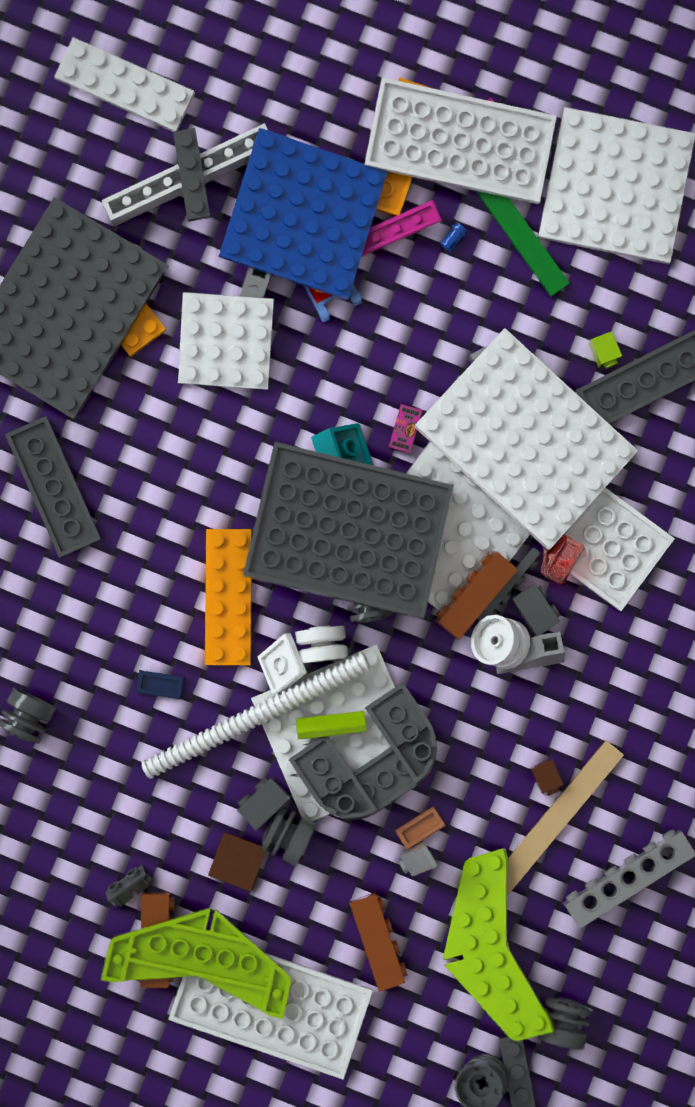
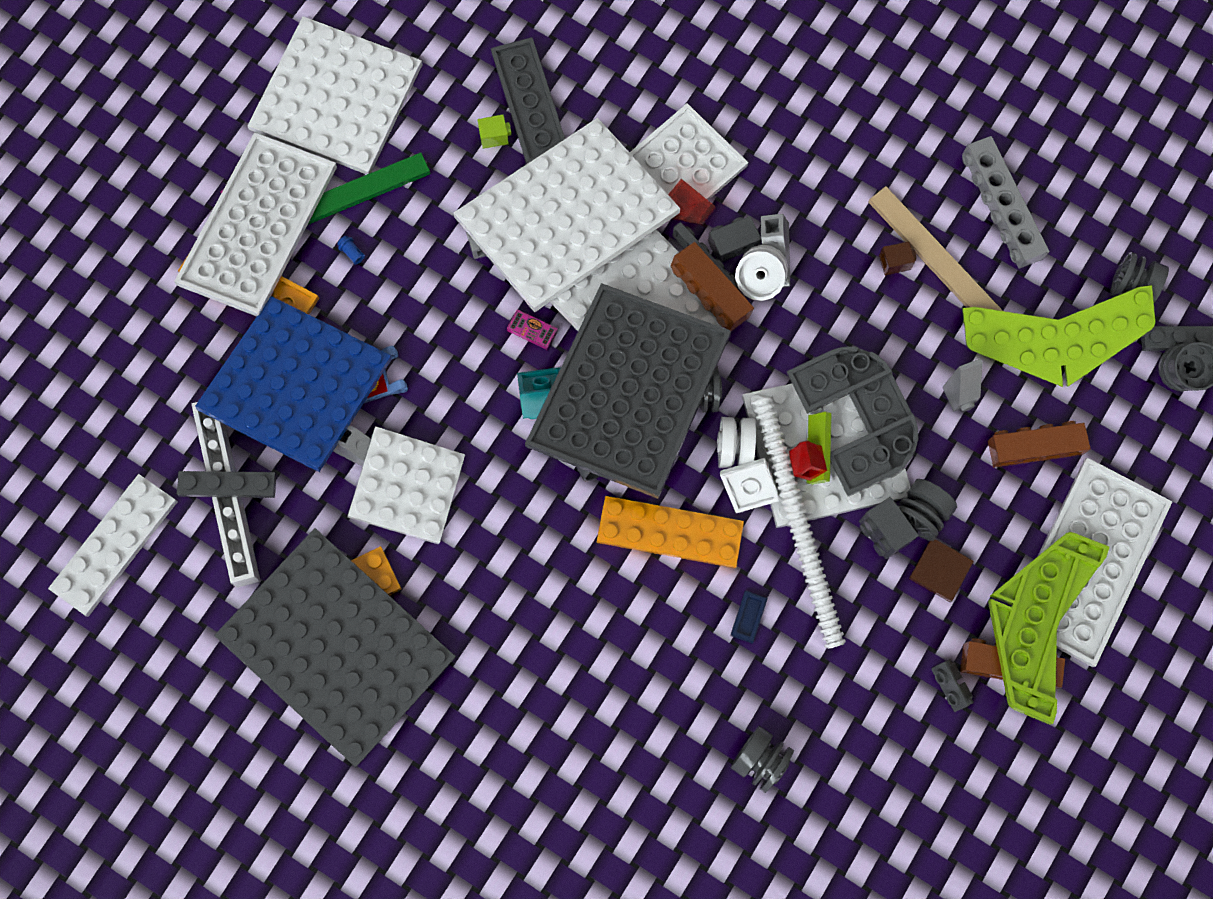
camera: 80 degrees left, 10 degrees down
dark grey plate [5,416,102,558] -> none
dark pink tile [361,200,442,257] -> none
nougat tile [395,806,446,850] -> none
none -> red brick [789,441,827,481]

